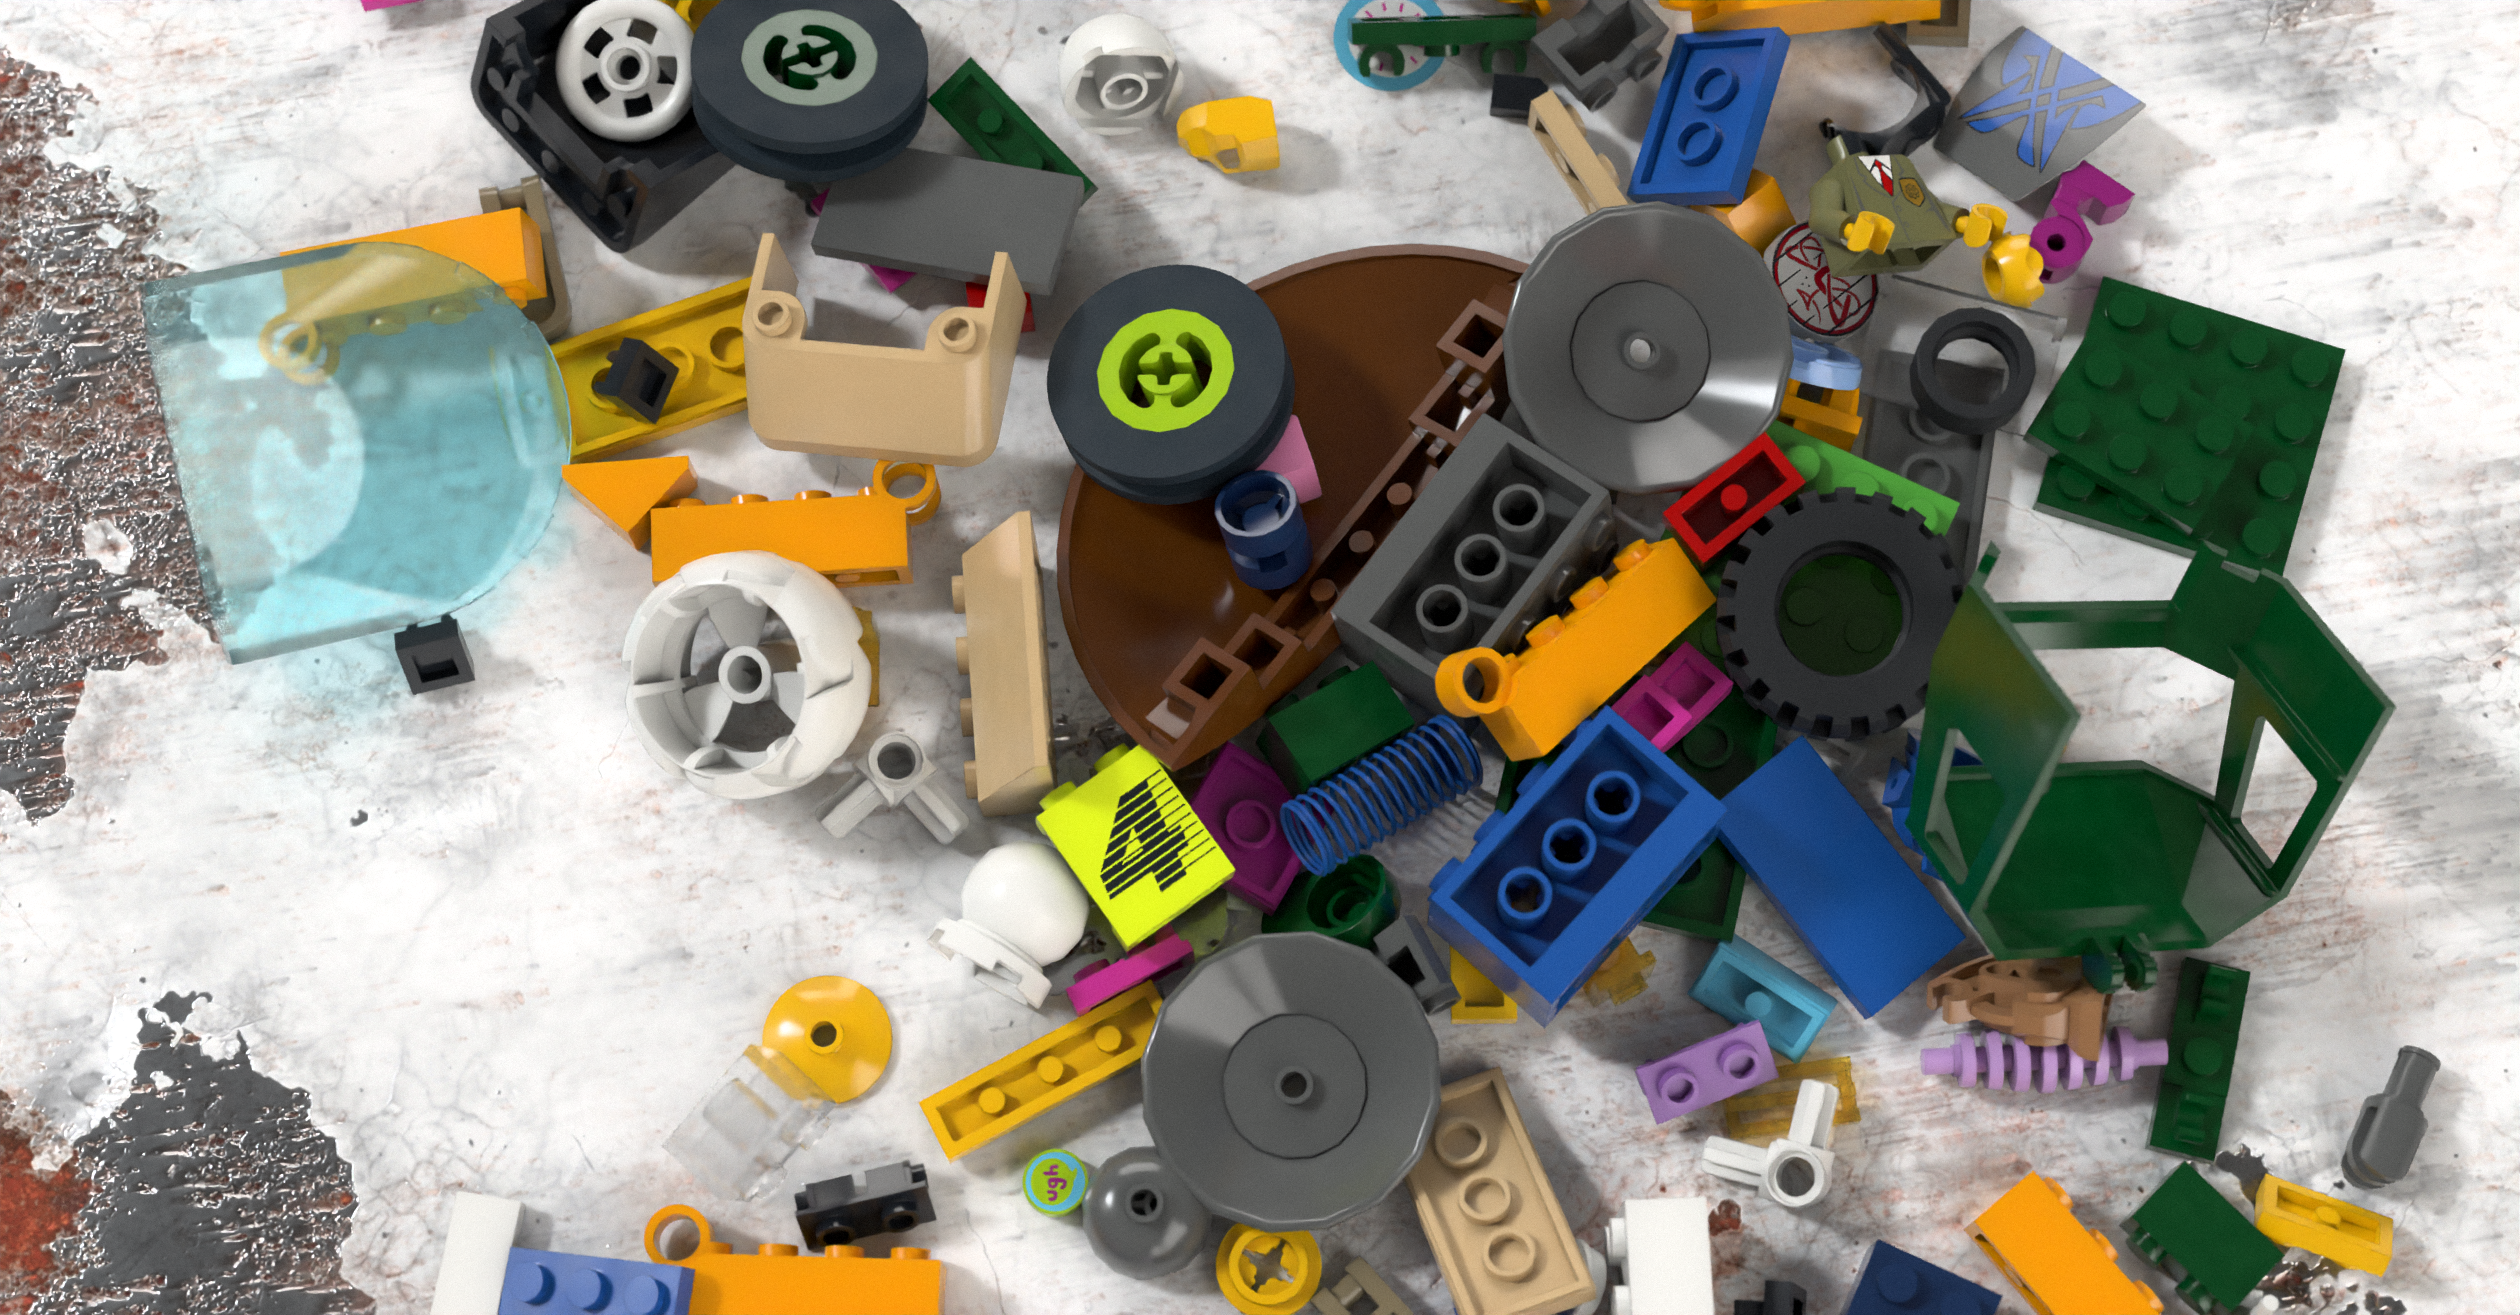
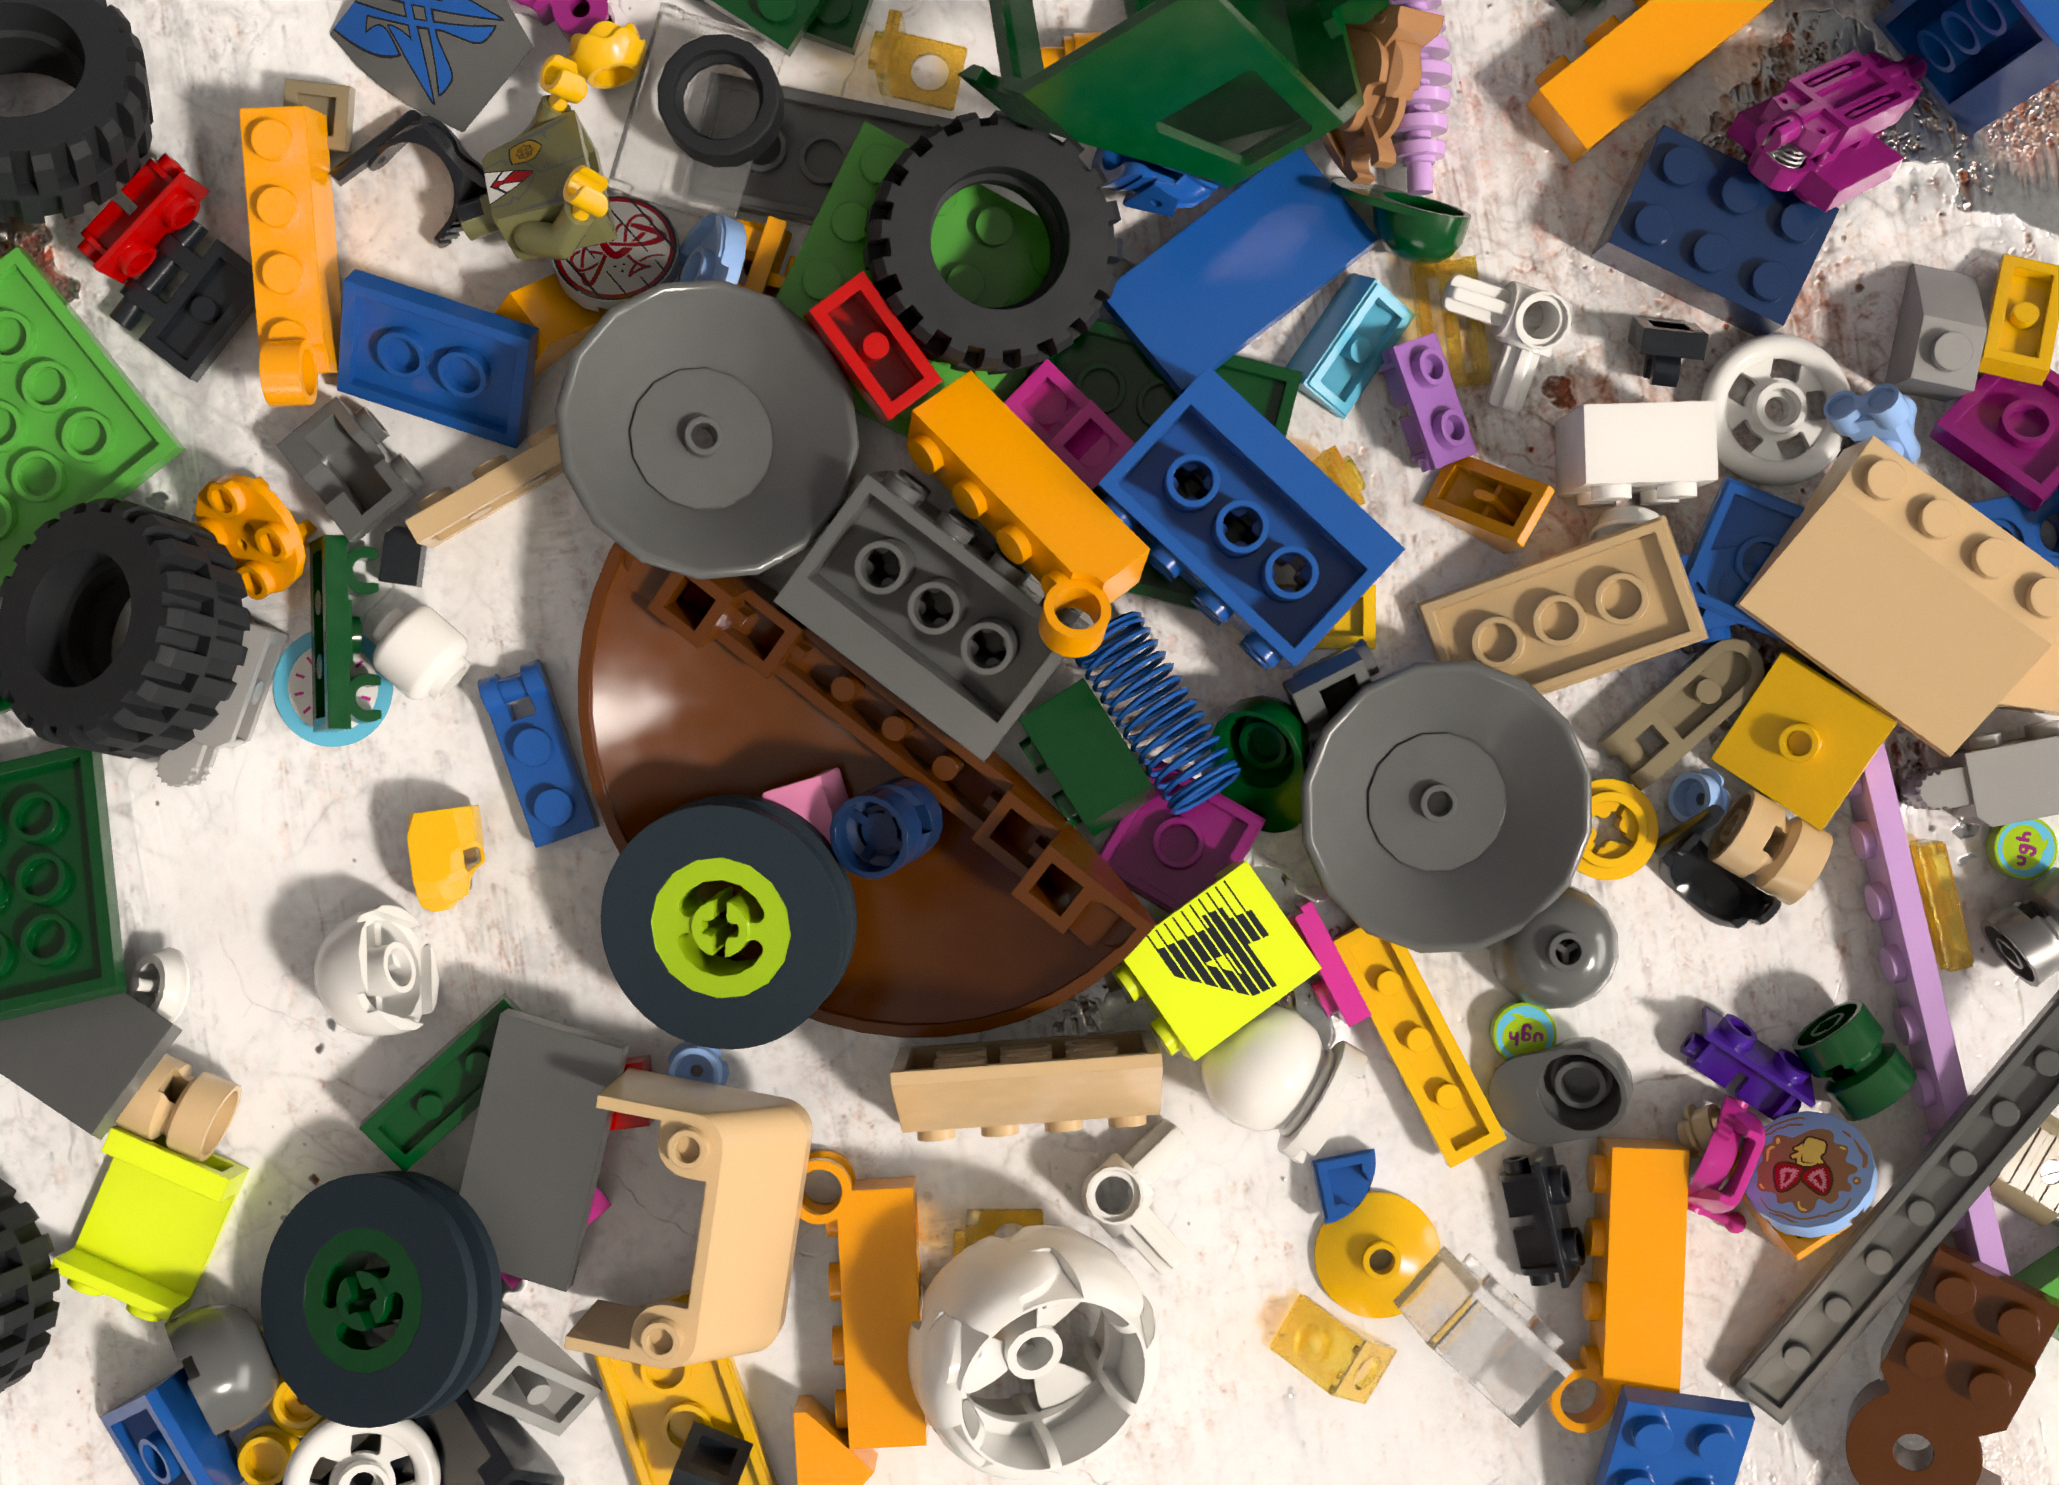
camera: 90 degrees left, 15 degrees up
none -> white head [372,606,471,701]
none -> light grey slope [467,1308,602,1437]
none -> blue plate [478,659,600,848]
none -> light blue plate [666,1042,729,1086]
none -> clear yellow bracket [868,9,967,111]
none -> clear yellow bracket [1269,1294,1397,1404]
none -> blue tile [1311,1148,1376,1225]
none -> dark green cap [1330,178,1471,264]
none -> light orange slope [1421,456,1555,554]
none -> dark grey cap [1488,1037,1633,1145]

